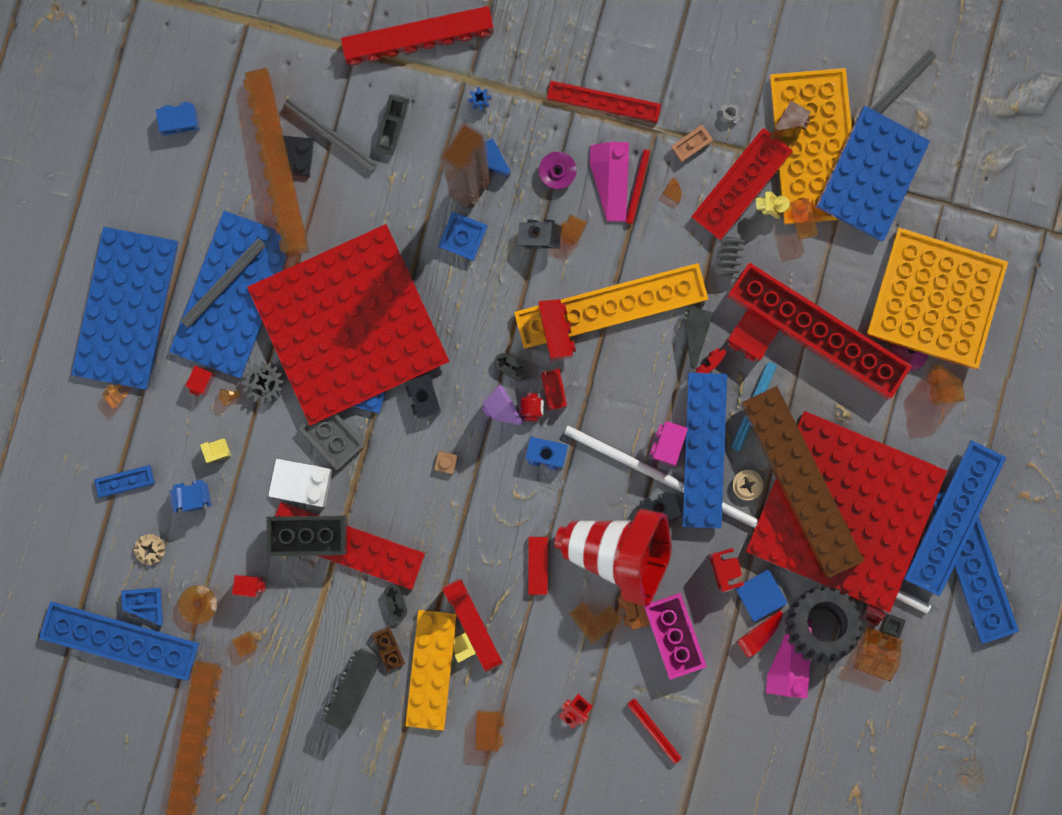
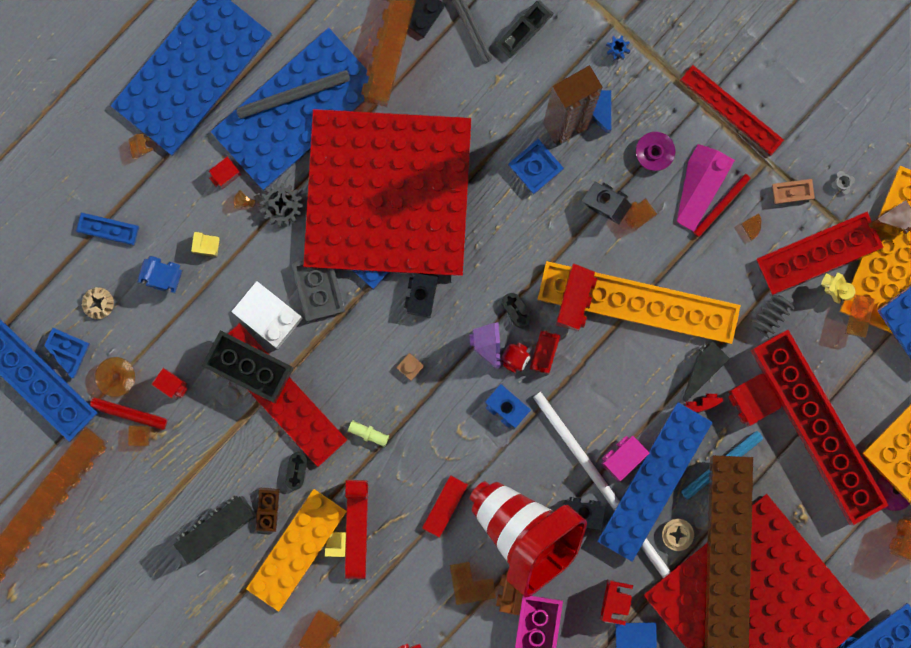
camera: 25 degrees right, 0 degrees up
none -> red axle [90,397,167,430]
none -> yellowish green pin [348,420,389,447]

